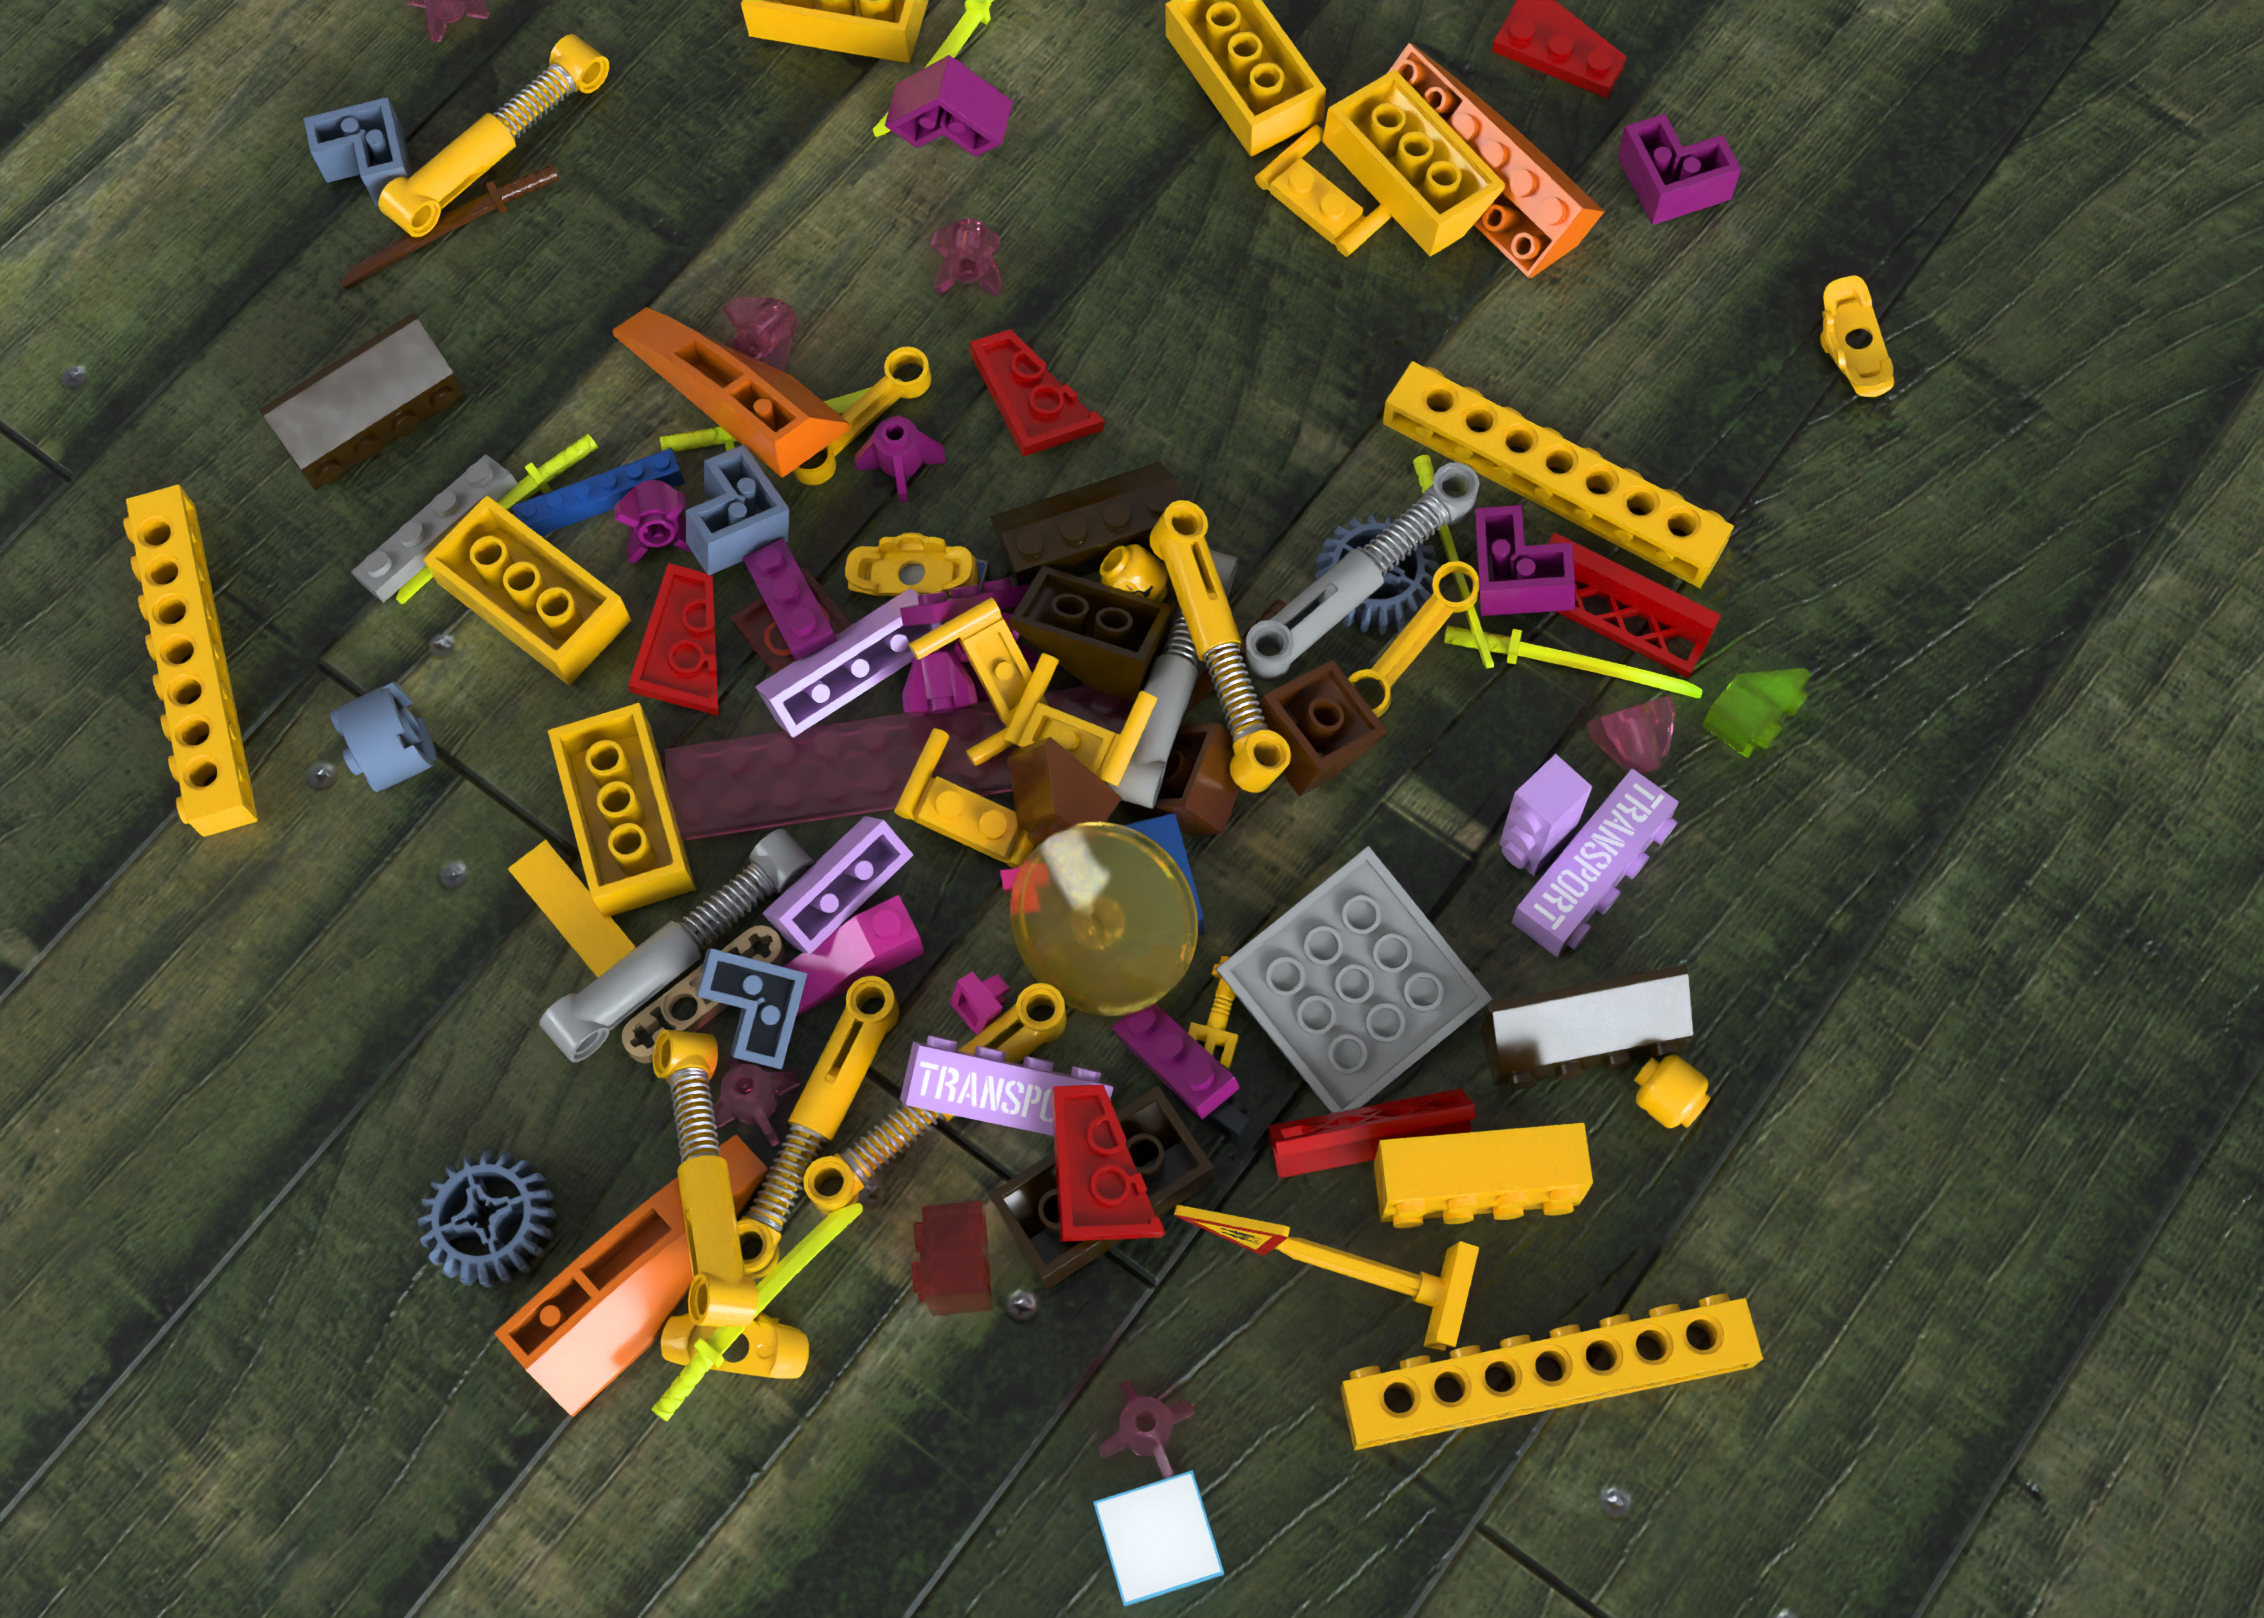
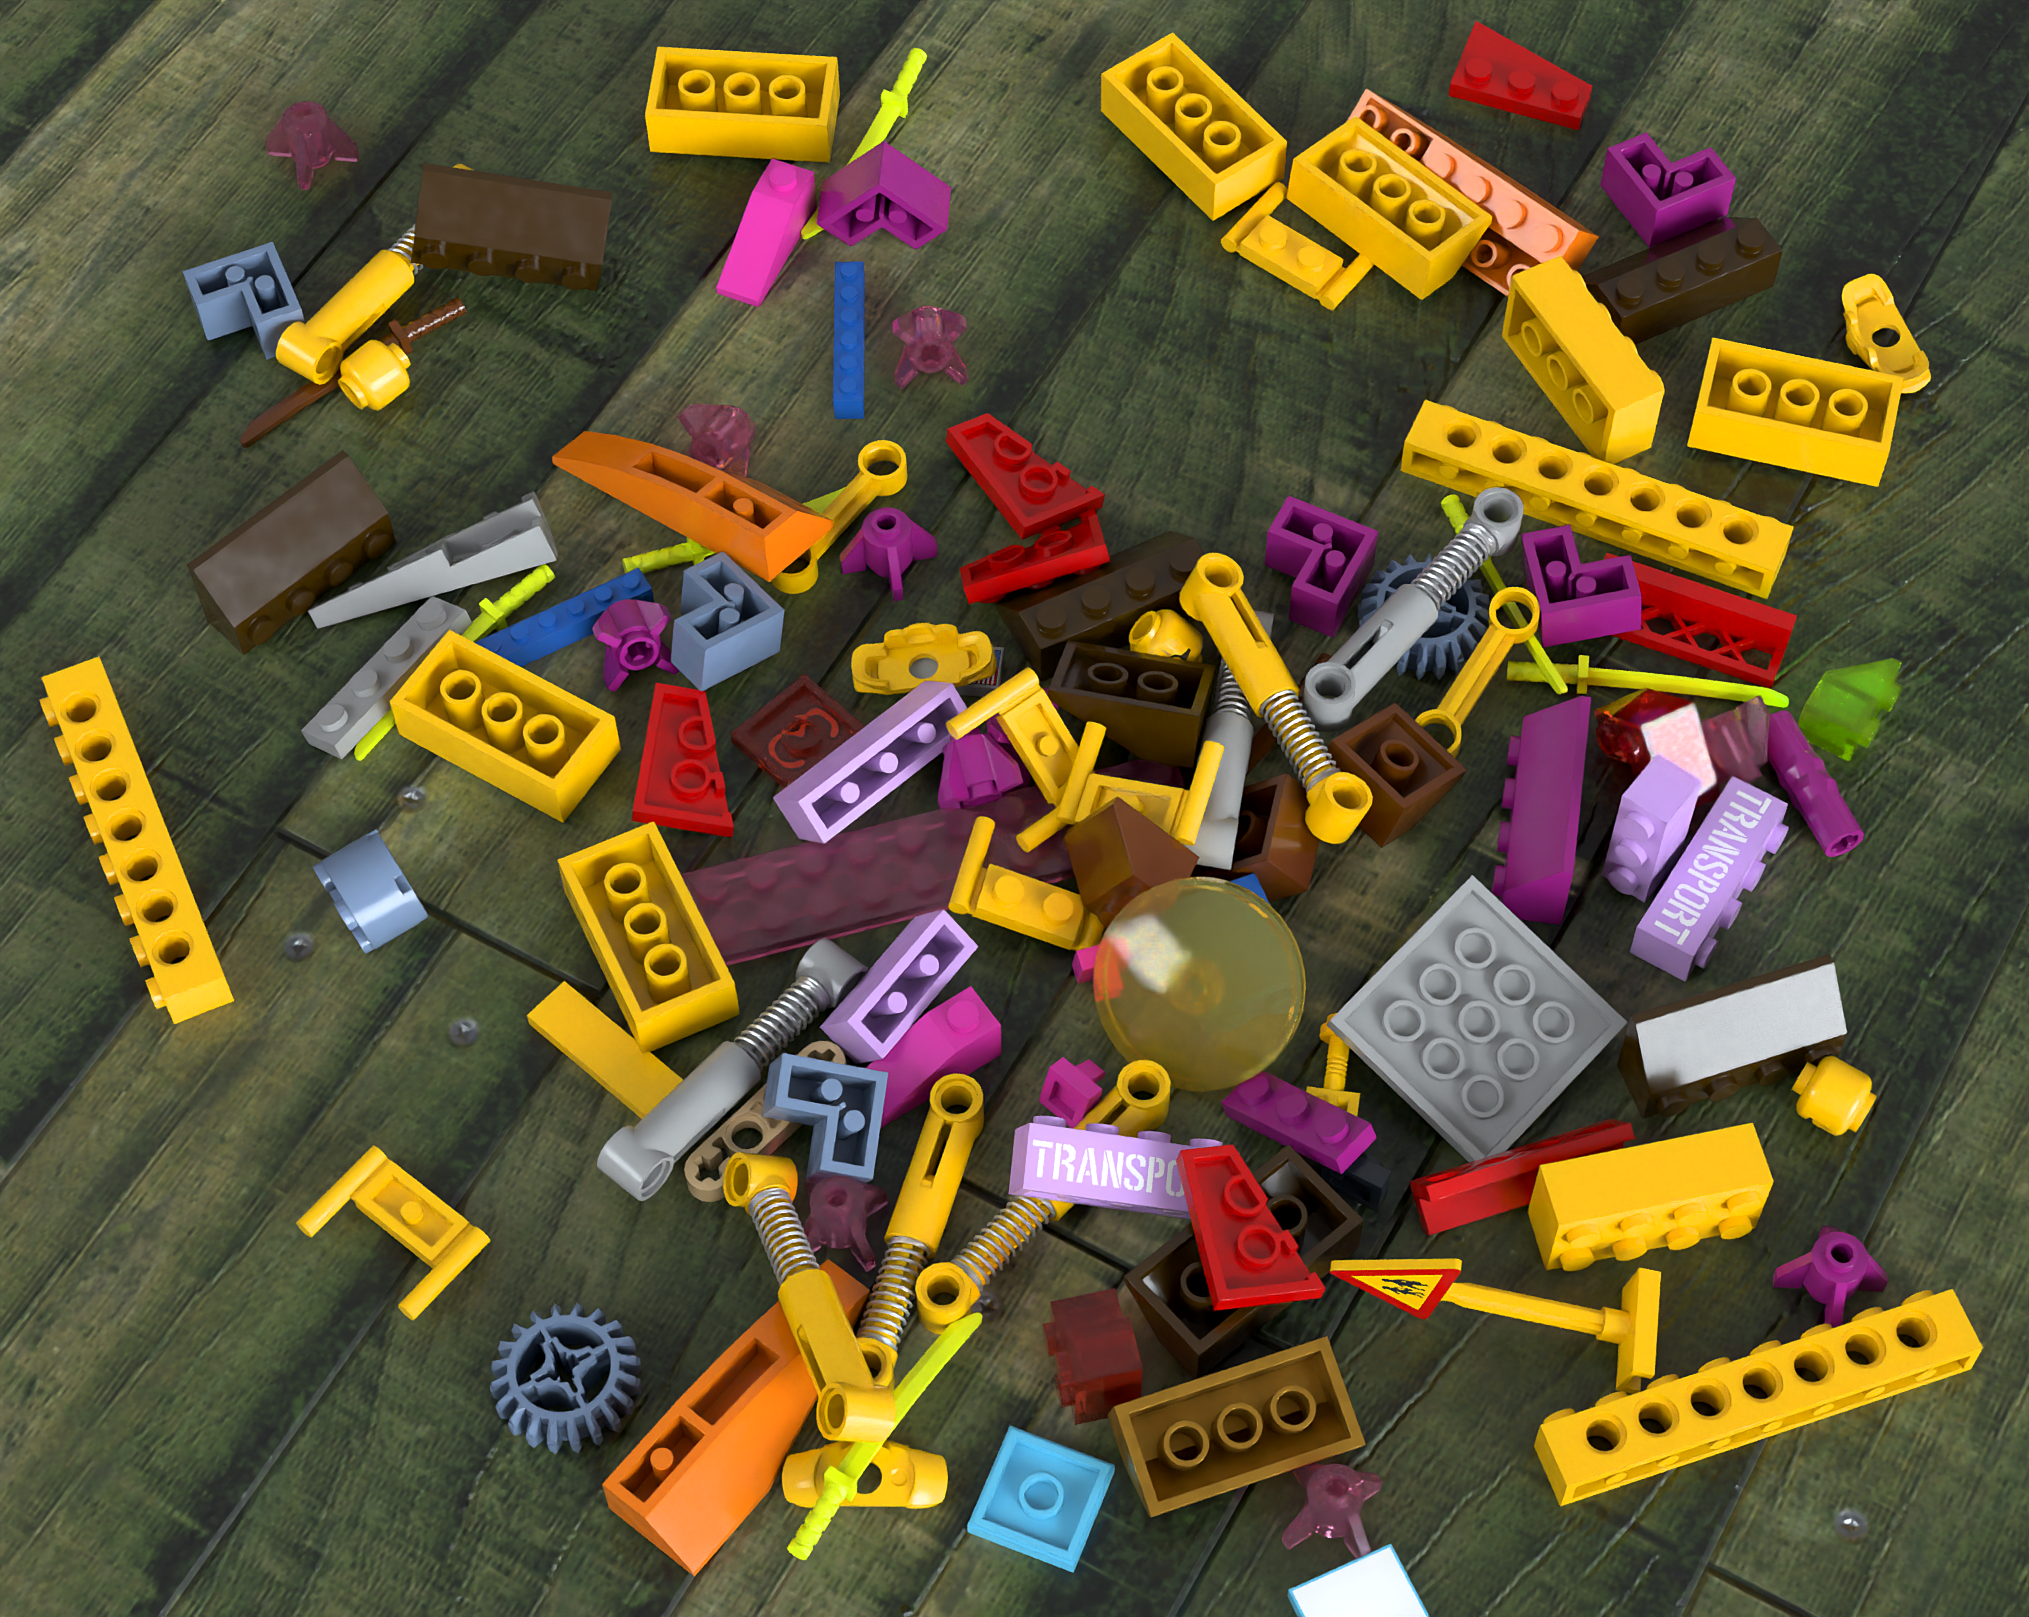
camera: 10 degrees left, 10 degrees down
magenta plate [742,538,838,661] -> none
magenta plate [900,578,1030,627] -> none
none -> yellow plate [296,1145,490,1321]
none -> light grey wedge [308,491,558,629]
none -> yellow head [338,339,411,411]
none -> dark brown slope [410,163,613,291]
none -> dark pink slope [716,158,817,307]
none -> blue piece [833,261,865,419]
none -> red wing [959,508,1110,604]
none -> medium azure tile [967,1426,1115,1573]
none -> pearl gold slope [1107,1336,1366,1518]
none -> magenta brick [1265,495,1378,638]
none -> magenta slope [1492,696,1591,925]
none -> yellow brick [1502,255,1665,465]
none -> dark brown slope [1582,217,1783,345]
none -> clear red brick [1594,688,1721,808]
none -> yellow brick [1687,337,1904,487]
none -> magenta axle [1753,710,1864,857]
none -> magenta brick [1773,1225,1888,1328]

